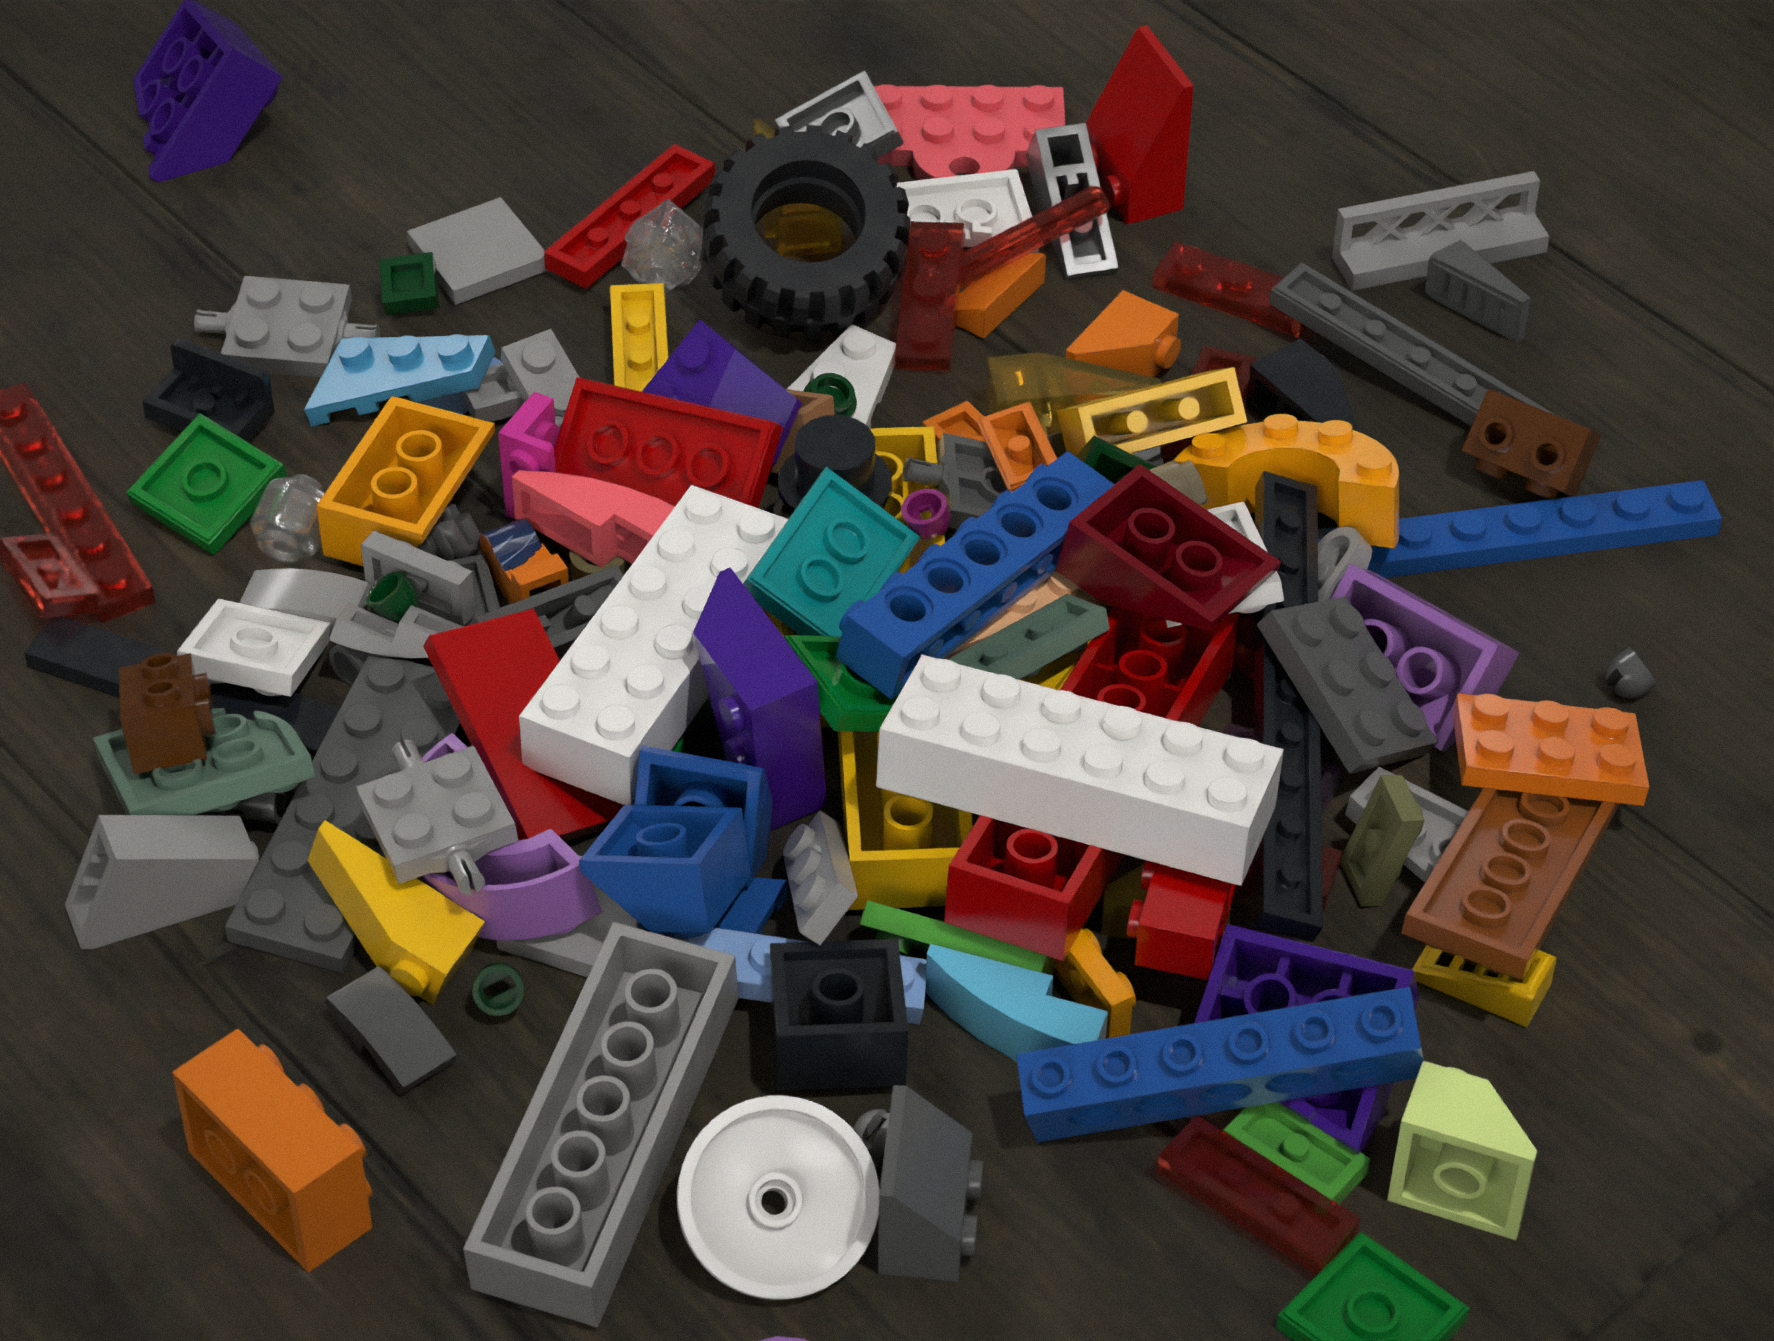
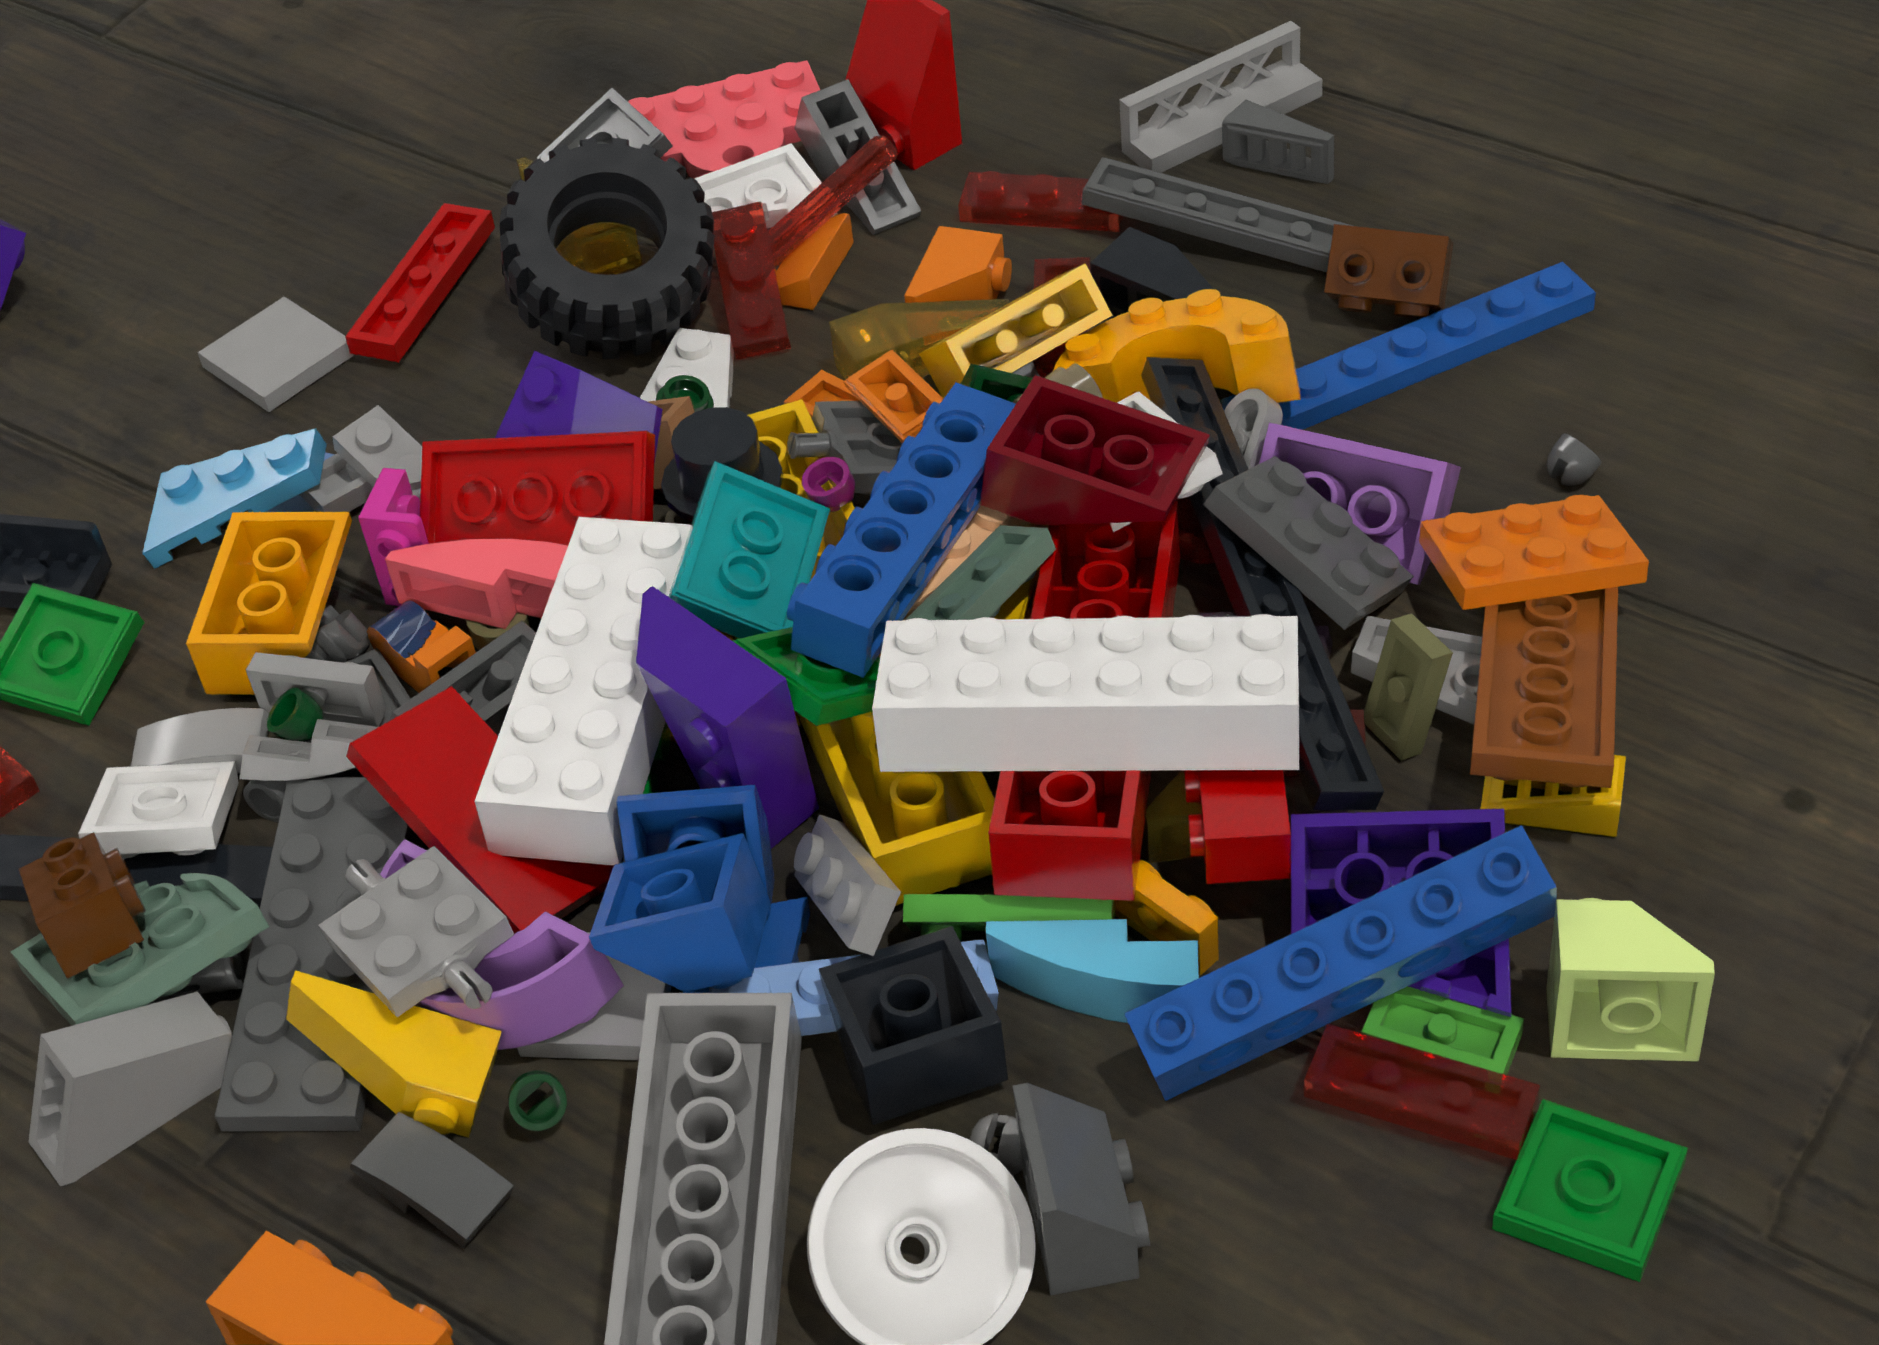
camera: 10 degrees left, 0 degrees up
light grey plate [194,276,380,378] -> none
clear head [250,474,325,563] -> none
dark green plate [379,252,439,315] -> none
yellow plate [610,283,668,392] -> none
clear brick [621,199,703,294] -> none

